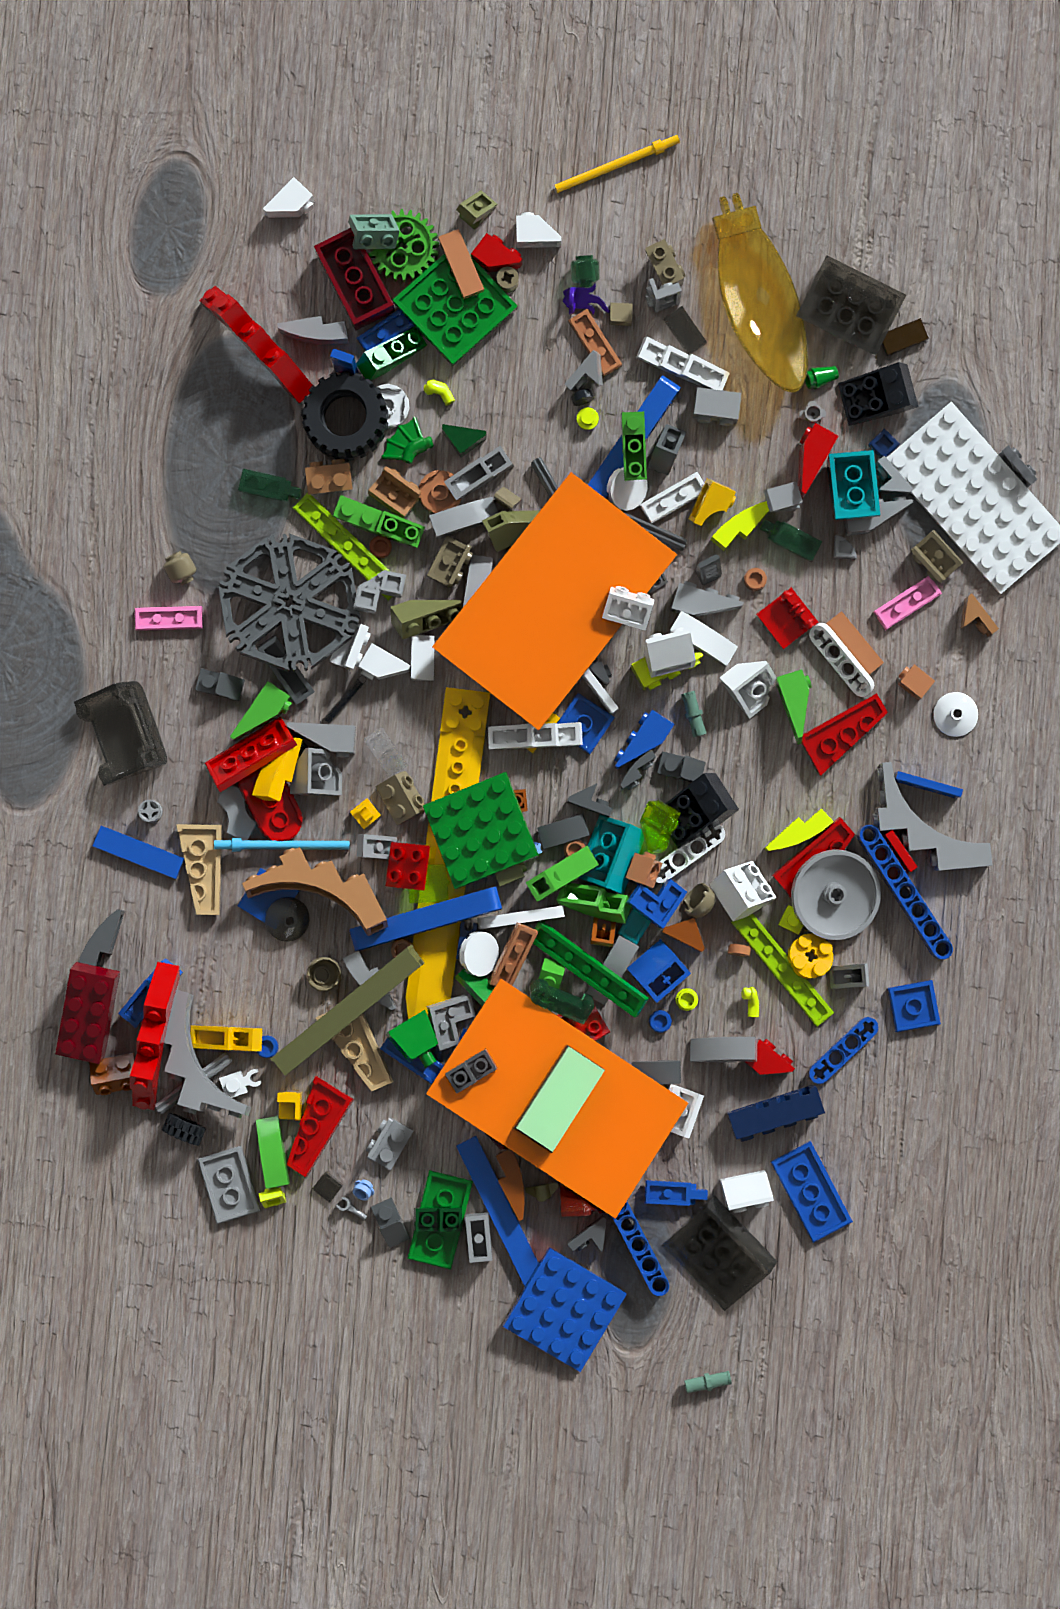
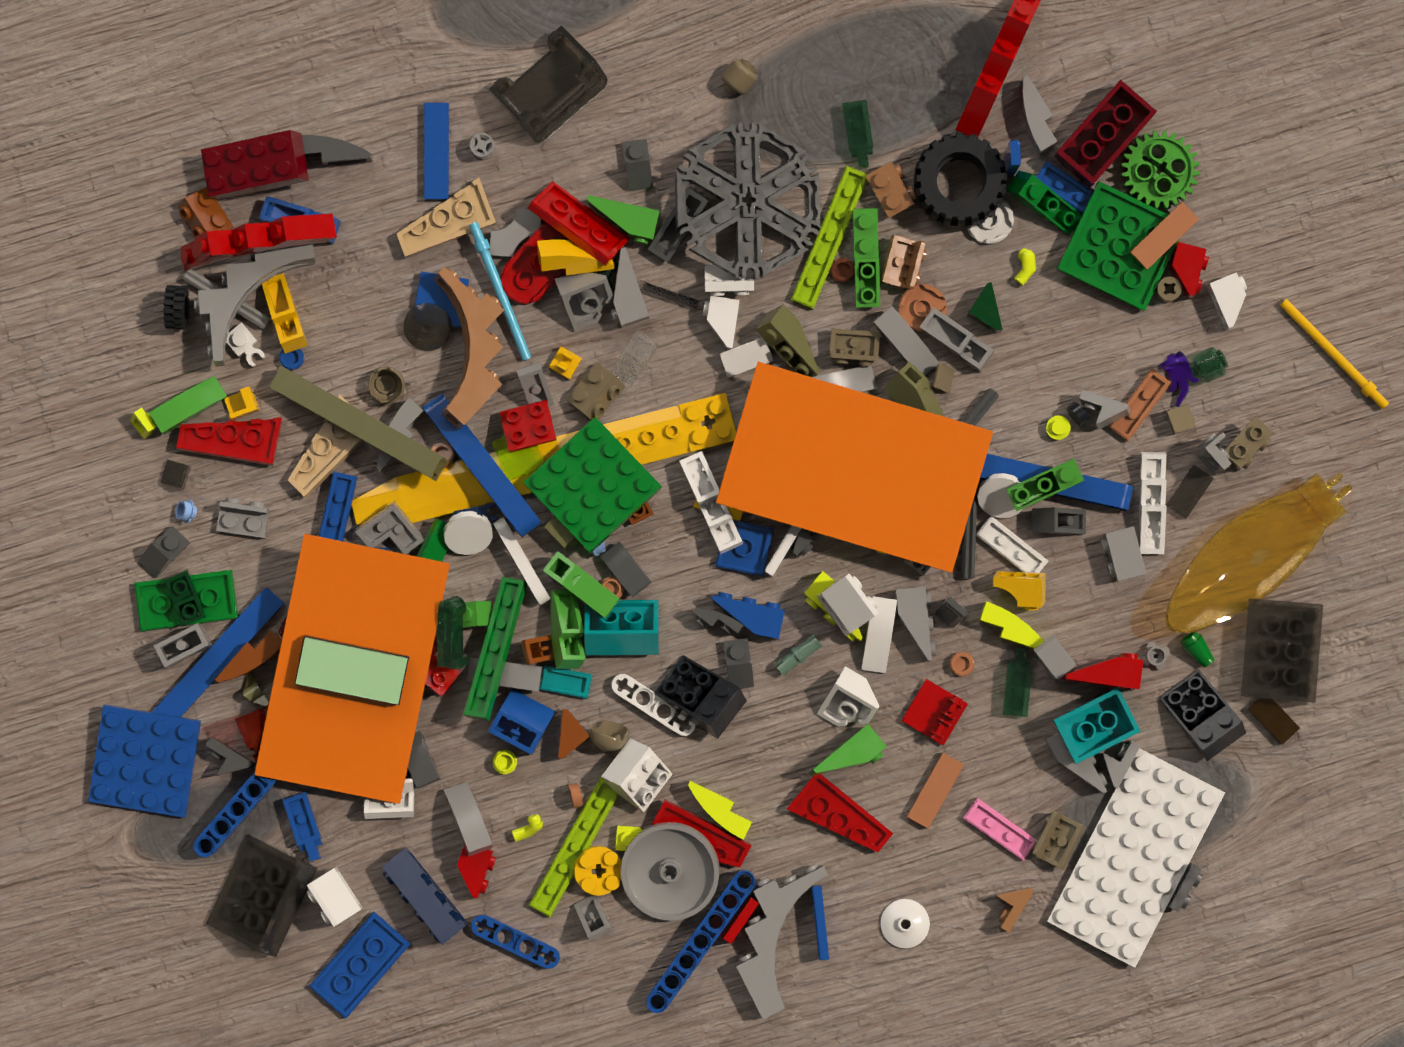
camera: 70 degrees right, 0 degrees up
bright pink tile [135,606,203,631] -> none
light grey tile [197,1146,261,1224] -> none
white slope [263,177,315,218] -> none
light grey hand [336,1197,367,1220] -> none
sand green bracket [348,214,400,249] -> none
light grey tile [353,570,406,614] -> none
green arm [381,417,434,464] -> none
green torso [386,1010,438,1068] -> none
dark grey slope [445,1048,497,1093] -> none
olive slope [456,190,497,229] -> none
nougat tile [488,922,538,986] -> none
dark grey slope [567,783,612,817] -> none
white bracket [602,586,654,631] -> none
nougat brick [626,851,663,888] -> none
blue plate [626,879,687,929] -> none
clear neon green slope [640,800,680,854] -> none
blue tile [649,1010,672,1033] -> none
sand green pin [684,1371,732,1394] -> none
white beam [809,623,874,697] -> none
light grey tile [833,535,857,560] -> none
dark blue tile [868,428,900,458] -> none
blue tile [887,980,941,1032] -> none
nougat brick [897,664,935,700] -> none

